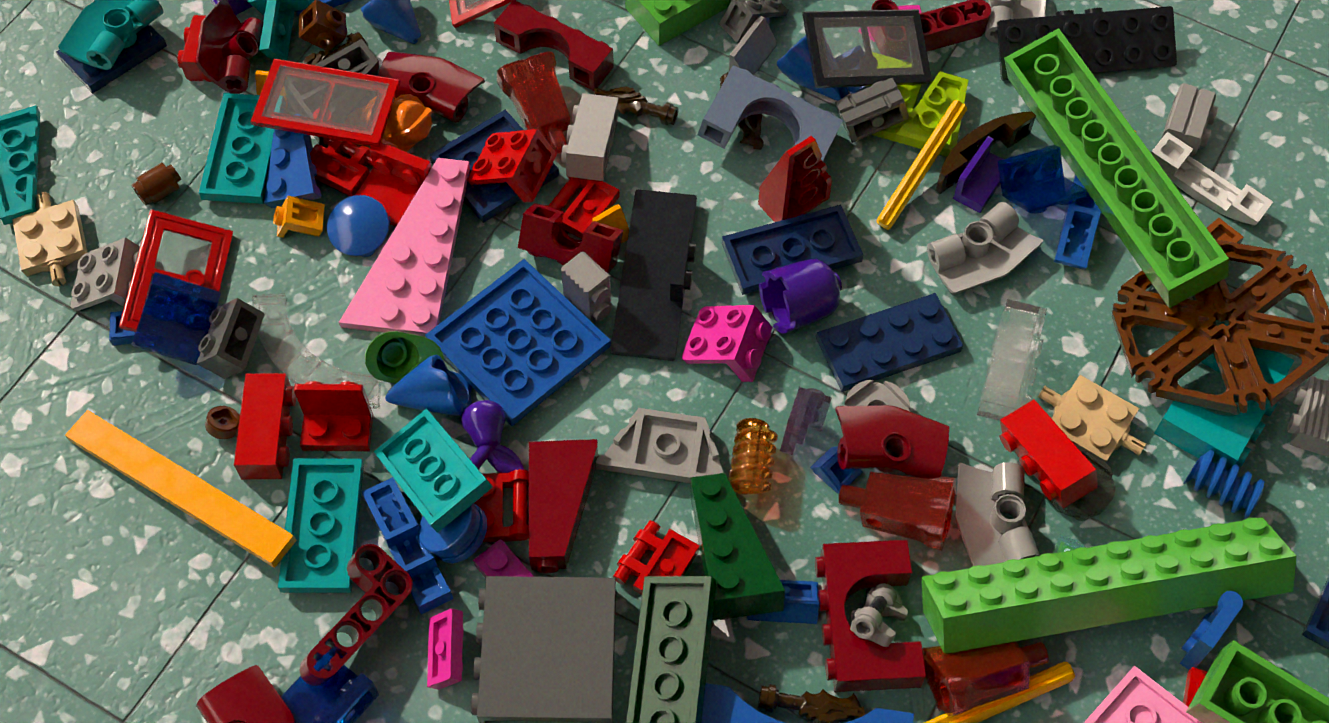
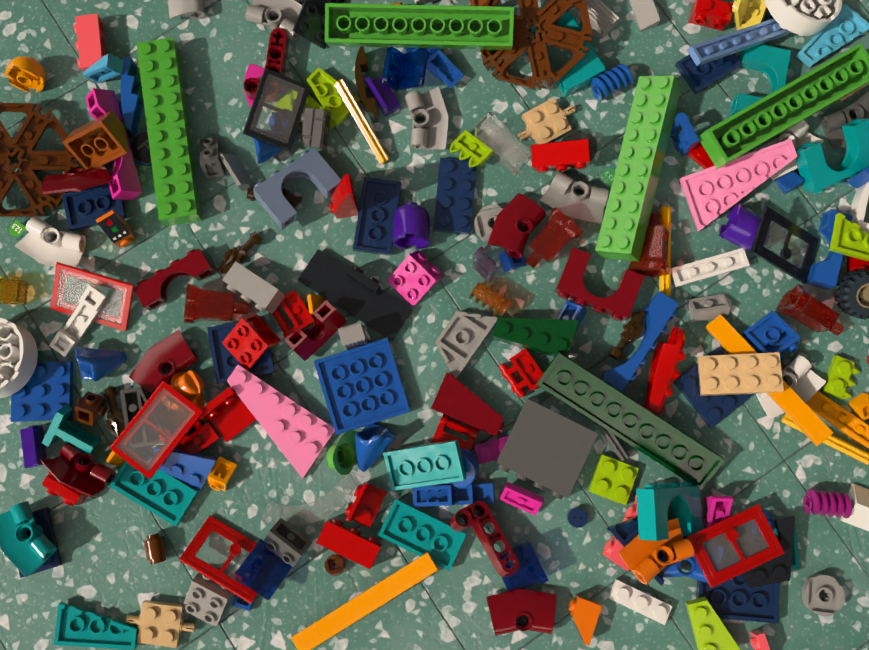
camera: 65 degrees left, 20 degrees up
blue dish [327,195,391,257] -> none
dark purple piece [461,400,524,473] -> none
light grey piece [850,583,908,647] -> none
none -> lime plate [450,130,493,167]

